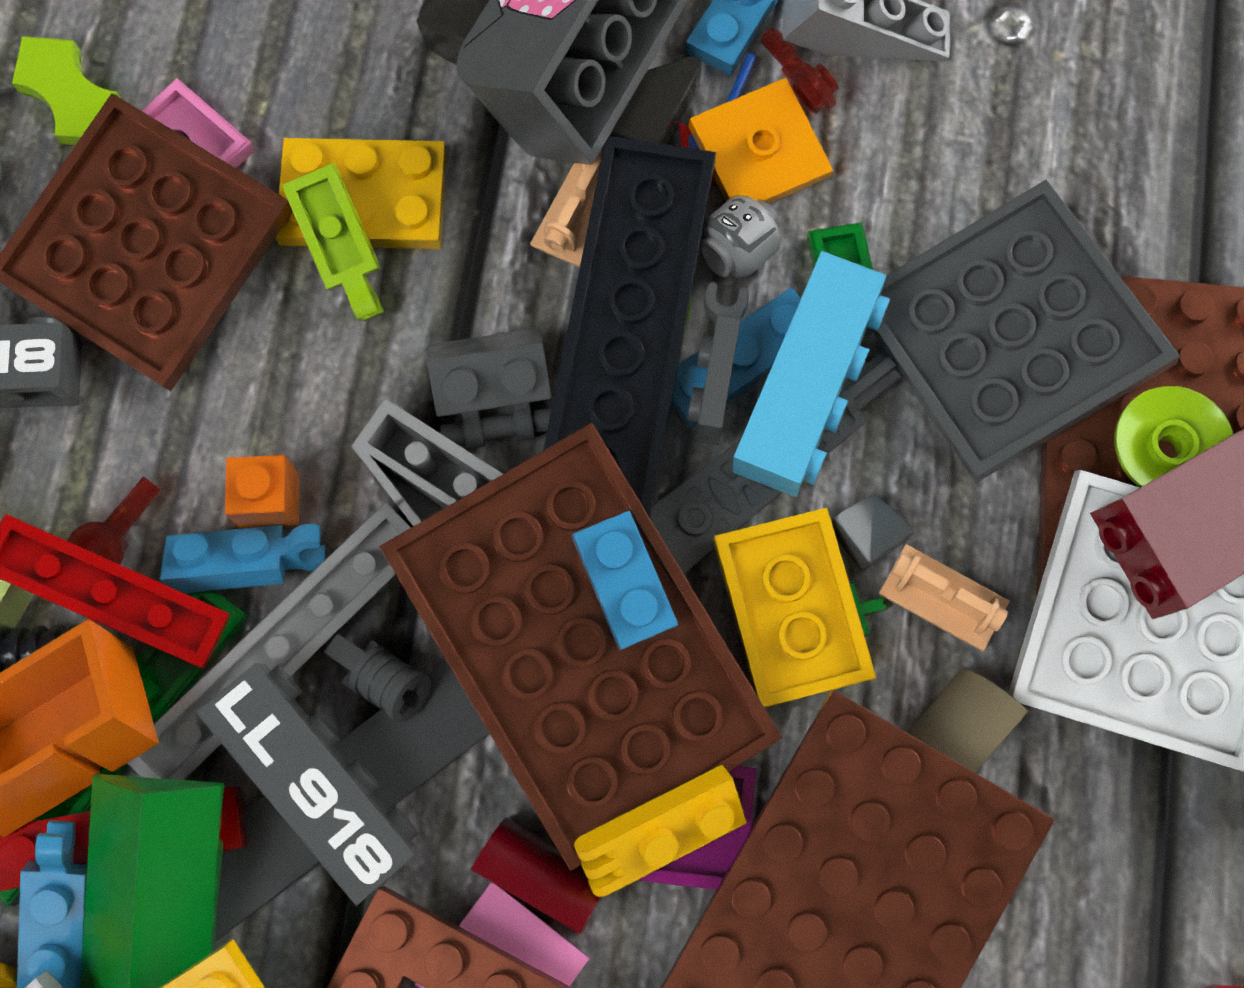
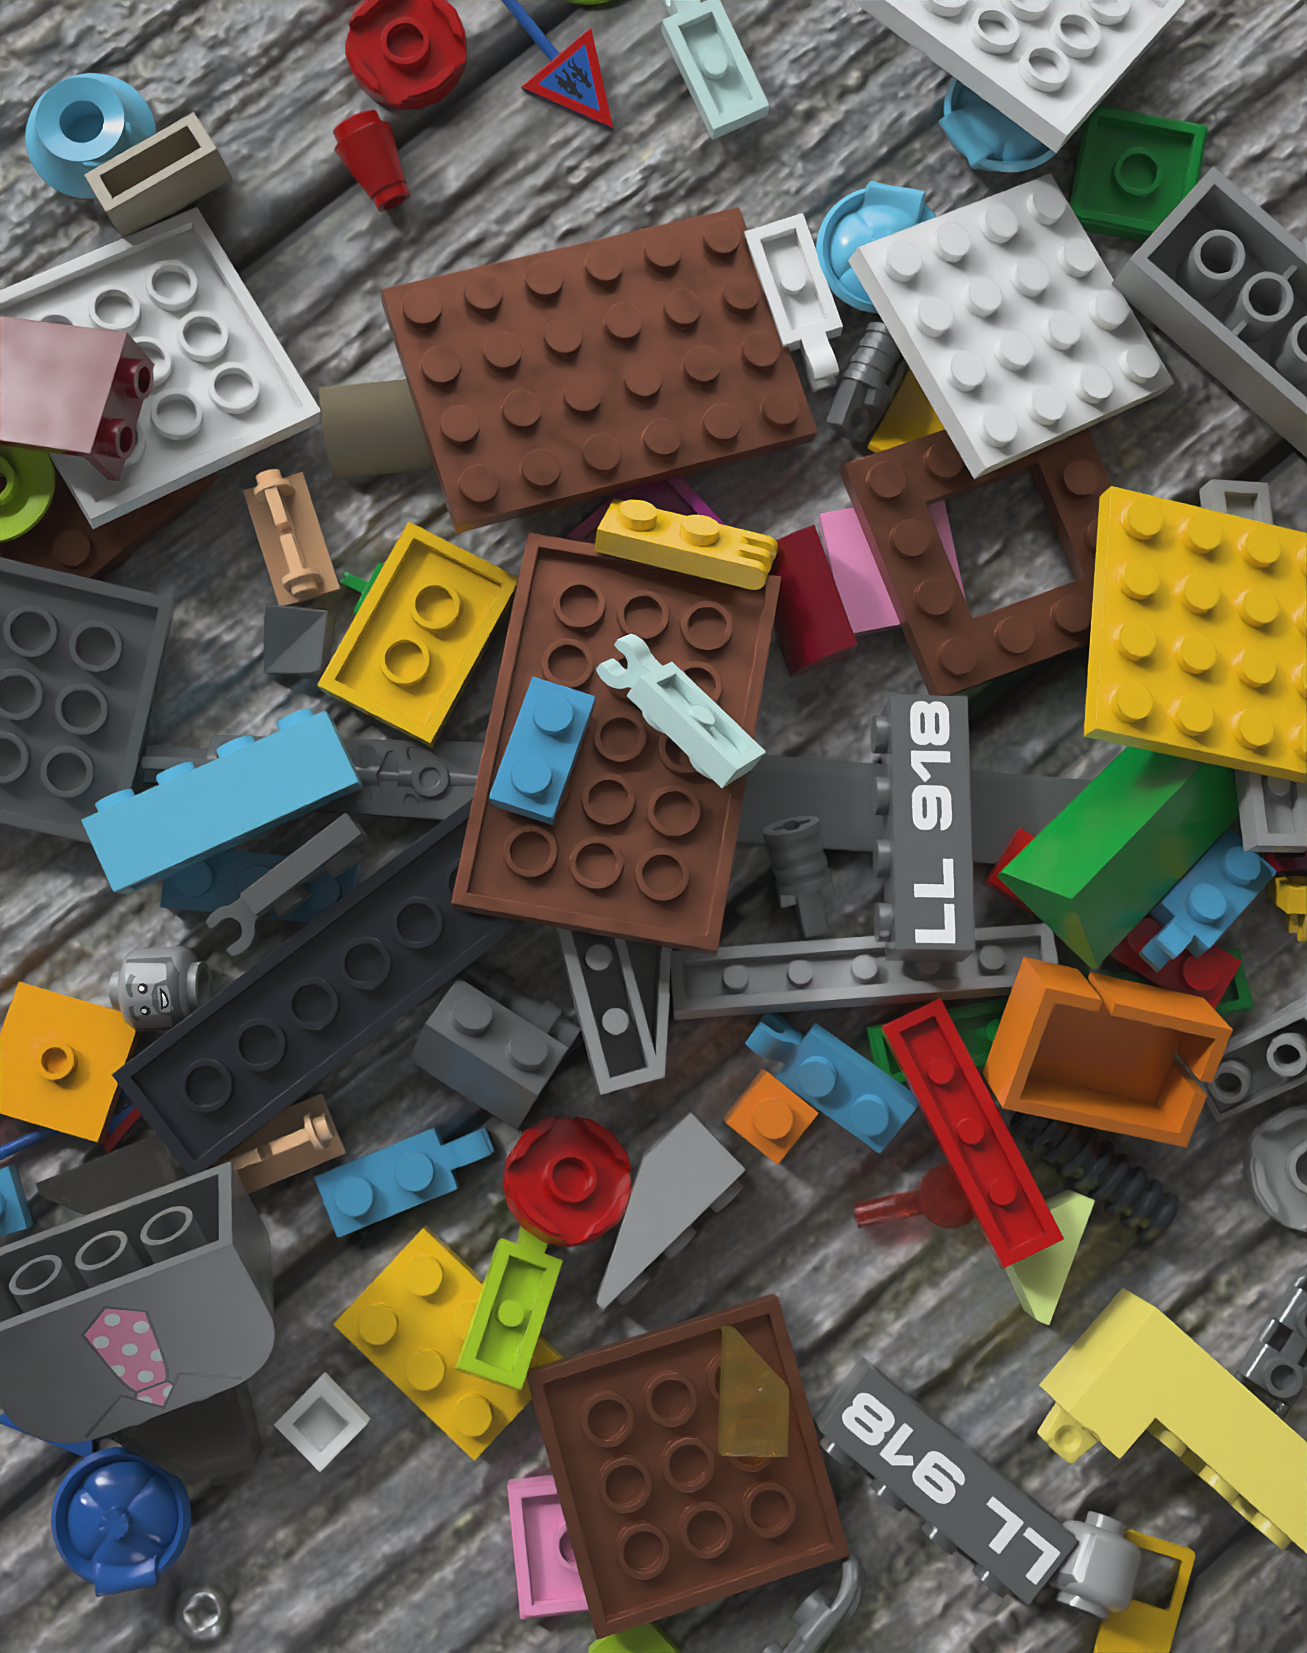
camera: 145 degrees left, 10 degrees up
green tile [807,222,873,270] -> none
none -> white plate [274,1372,371,1472]
none -> dark azure plate [314,1126,495,1238]
none -> red cone [333,110,411,212]
none -> red tile [502,1116,633,1248]
none -> light aqua plate [596,634,766,788]
none -> light grey slope [596,1109,745,1310]
none -> clear yellow tile [718,1326,790,1457]

